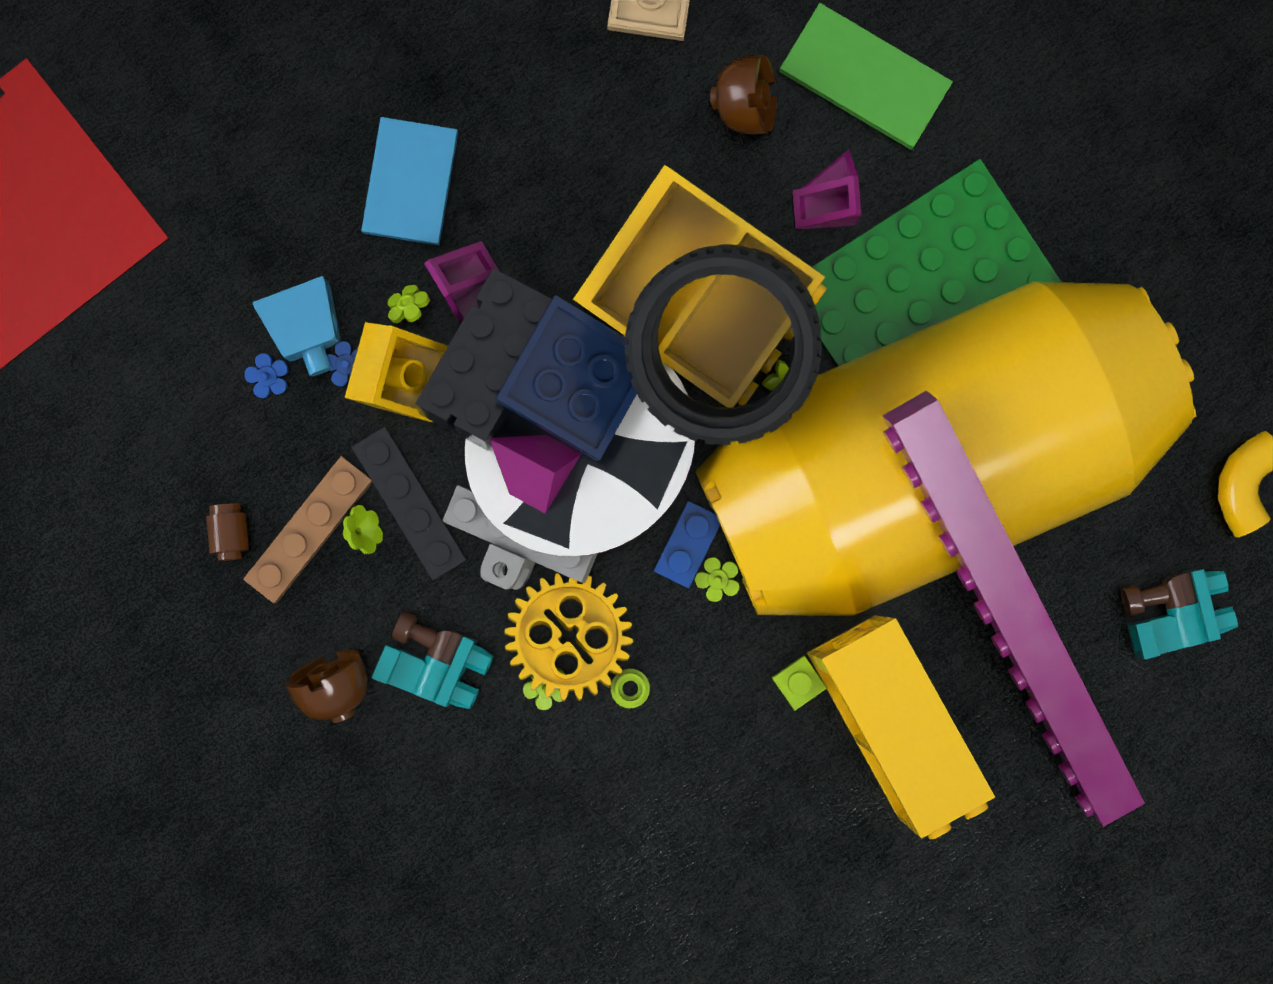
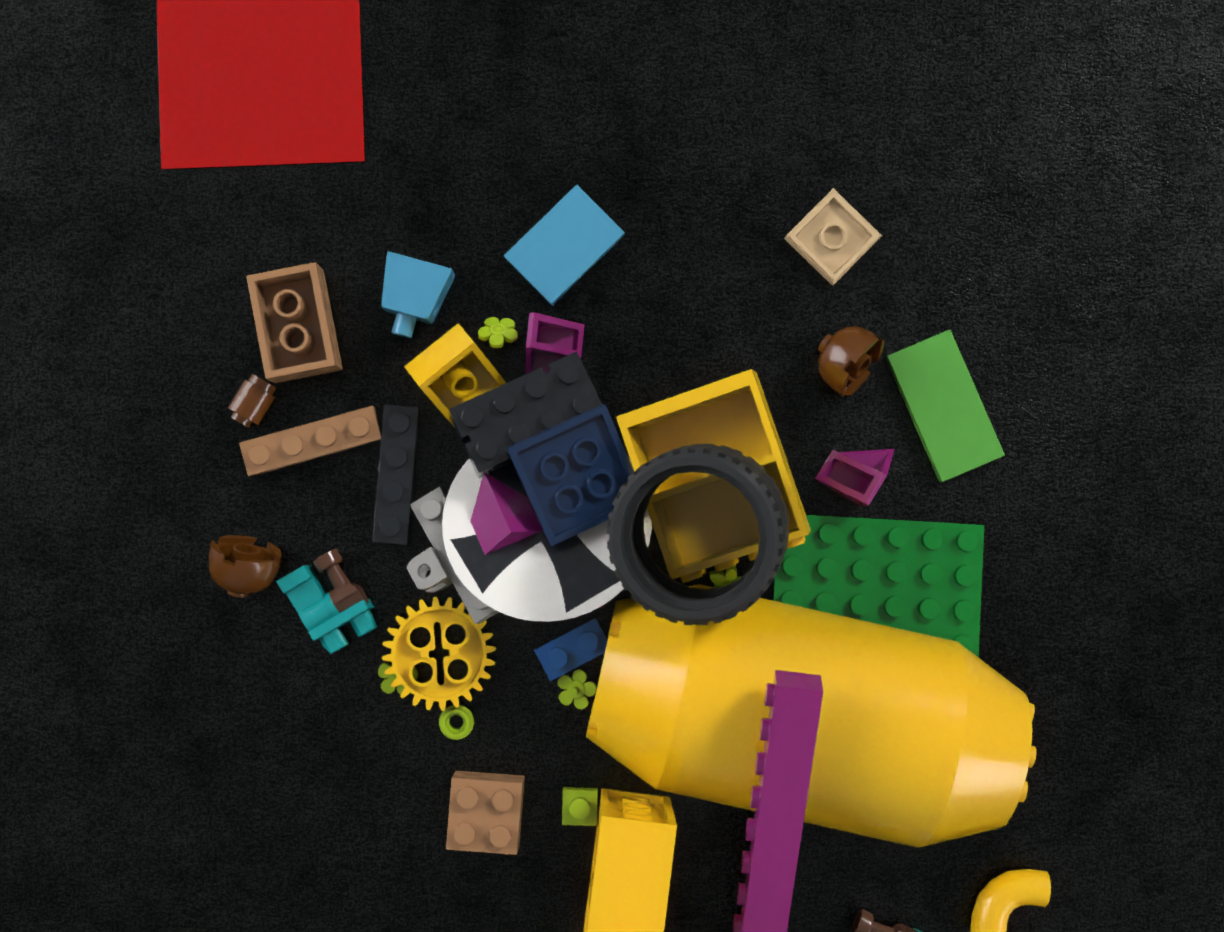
camera: 30 degrees right, 0 degrees up
blue plant [245,353,289,398] -> none
blue plant [327,341,358,386] -> none
lime plant [343,505,383,554] -> none
none -> medium nougat brick [246,262,343,383]
none -> medium nougat brick [446,771,525,855]

